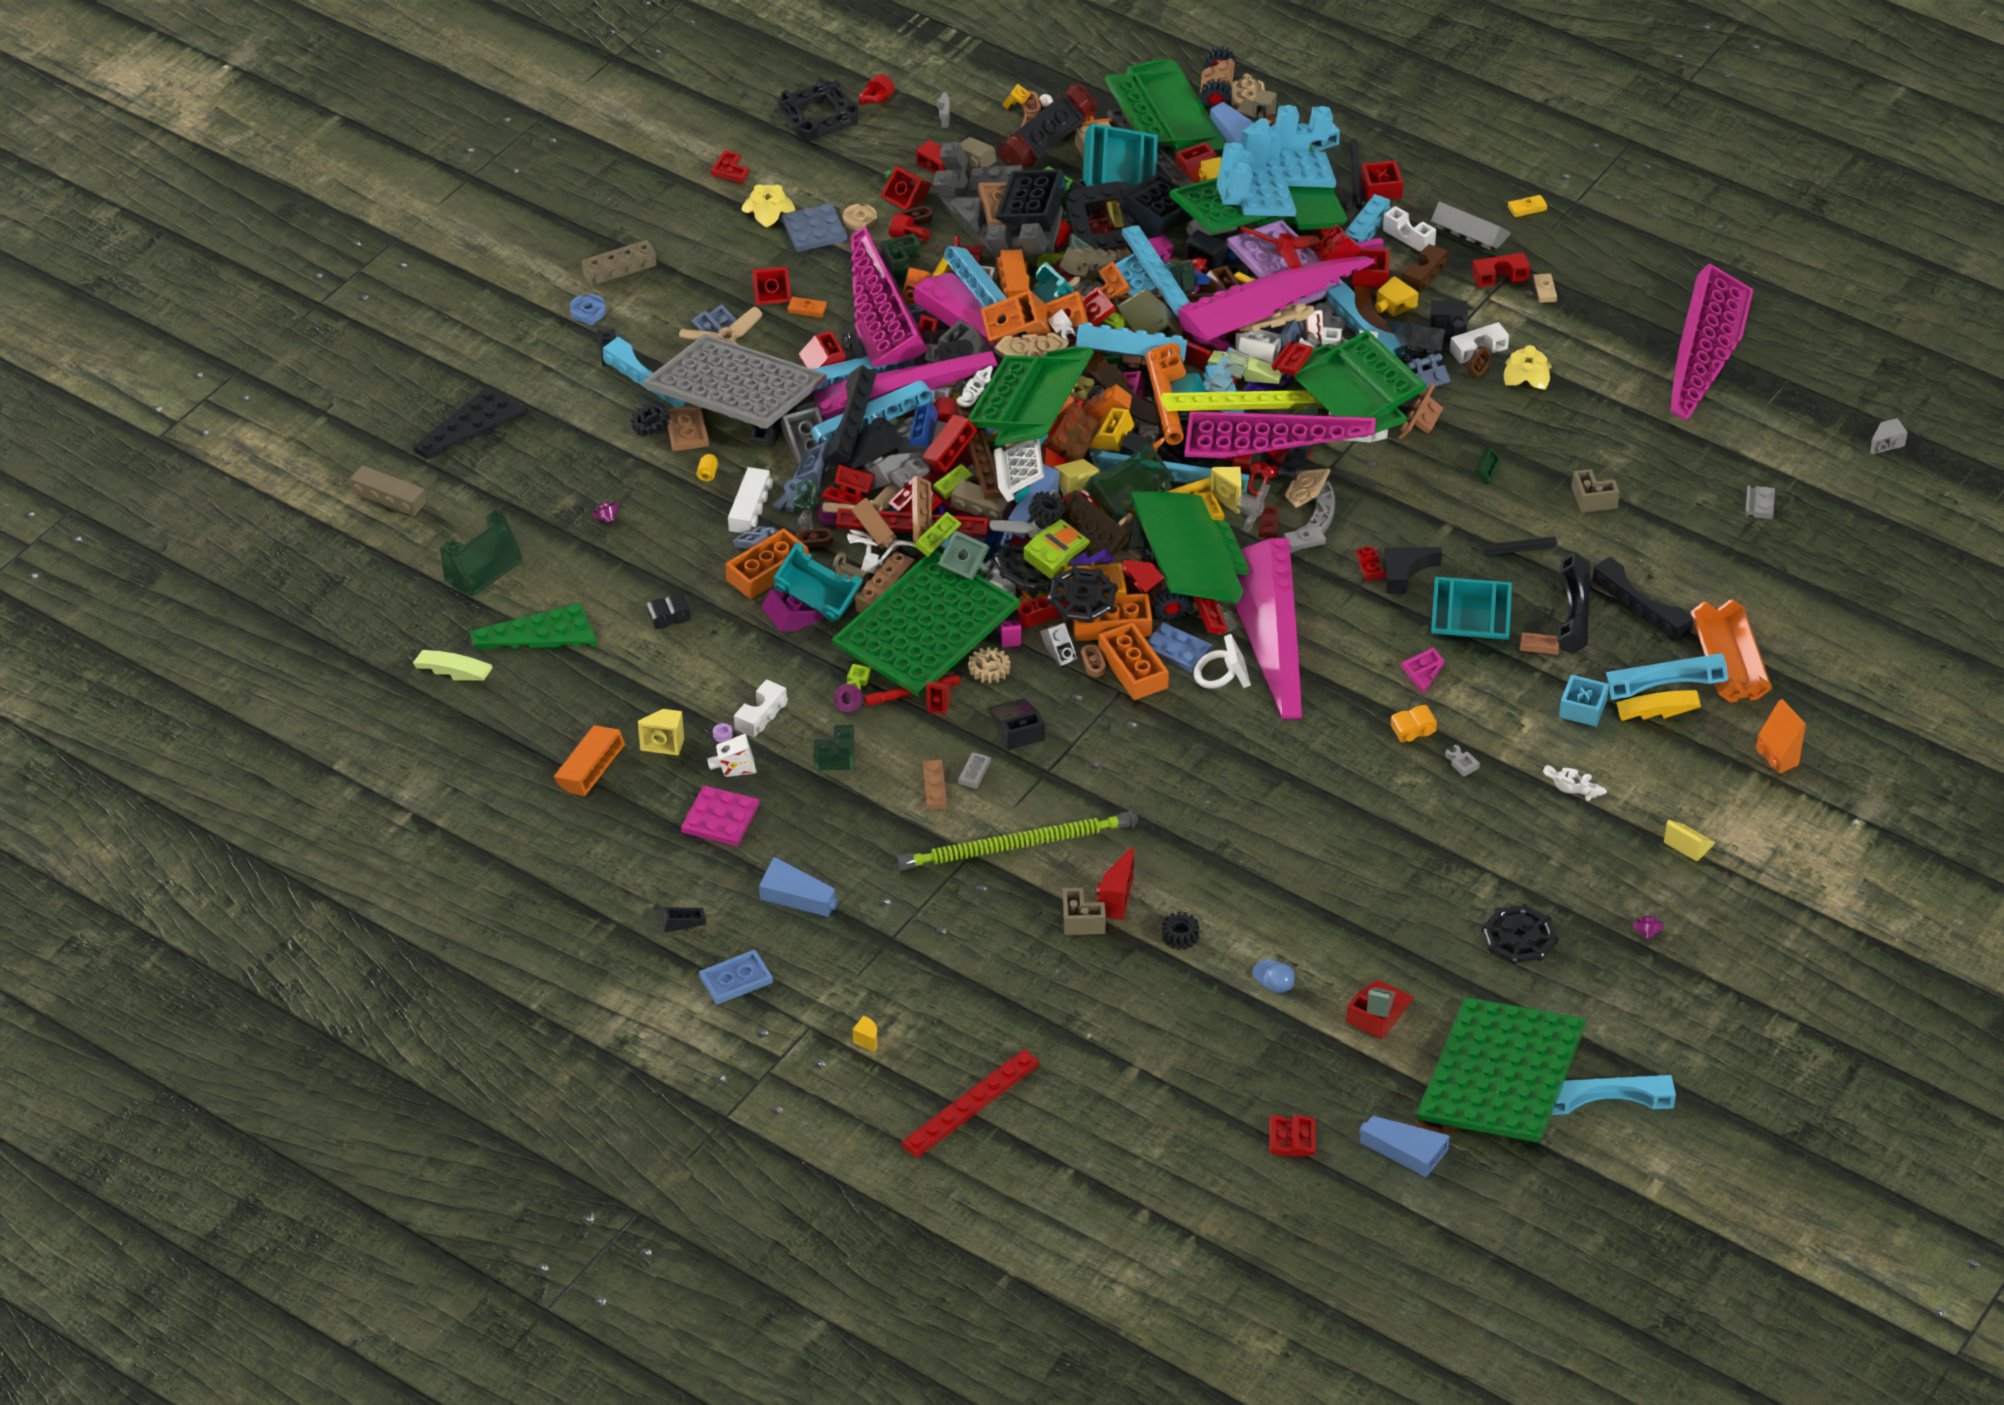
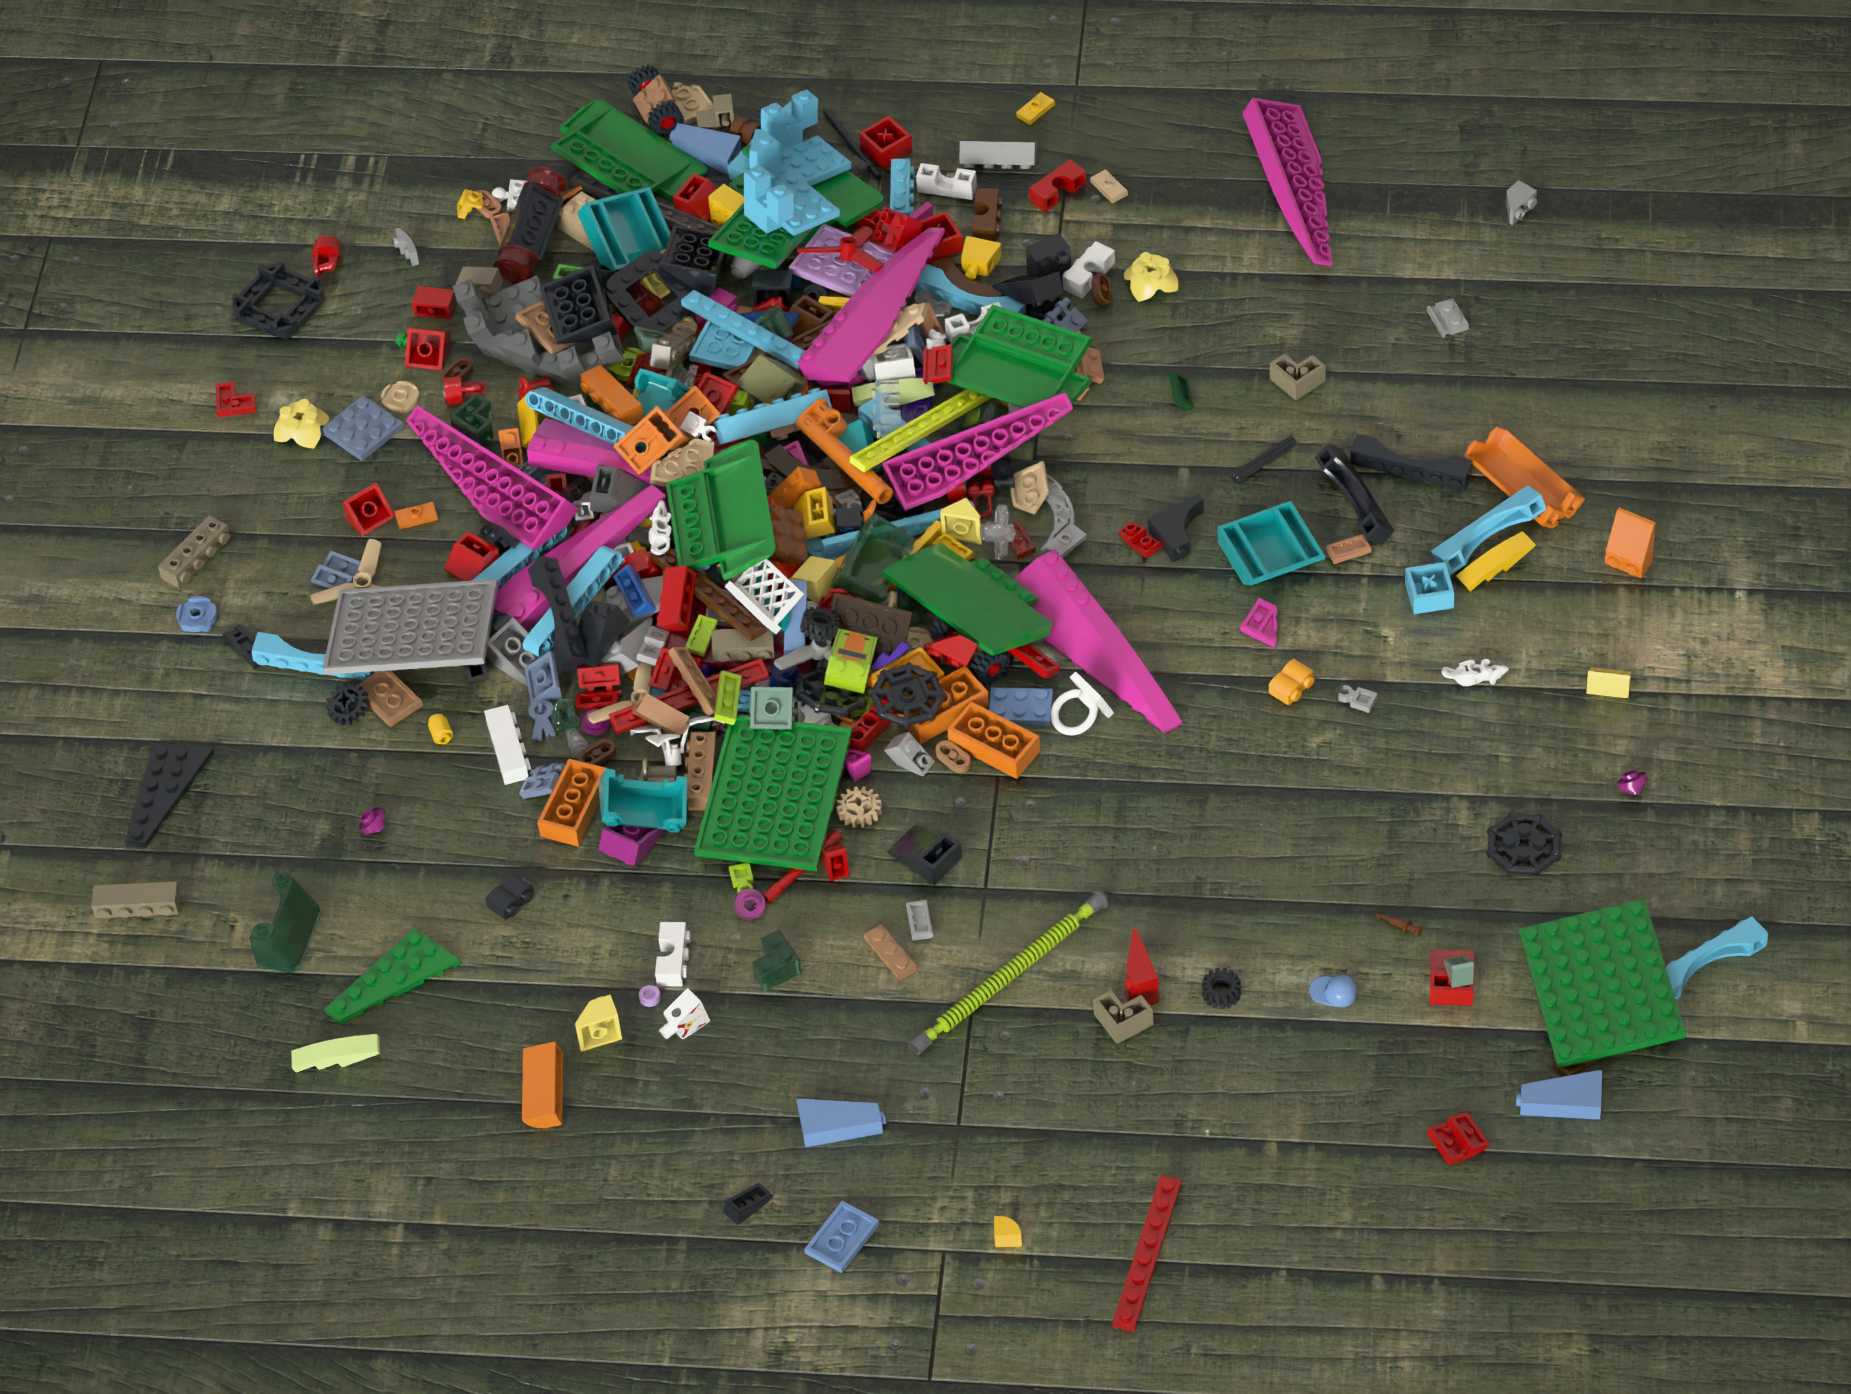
camera: 25 degrees left, 5 degrees up
dark pink plate [681,785,759,847] -> none
black plate [937,339,974,361] -> none
orange plate [1098,261,1131,303] -> none
none -> reddish brown piece [1375,913,1423,937]

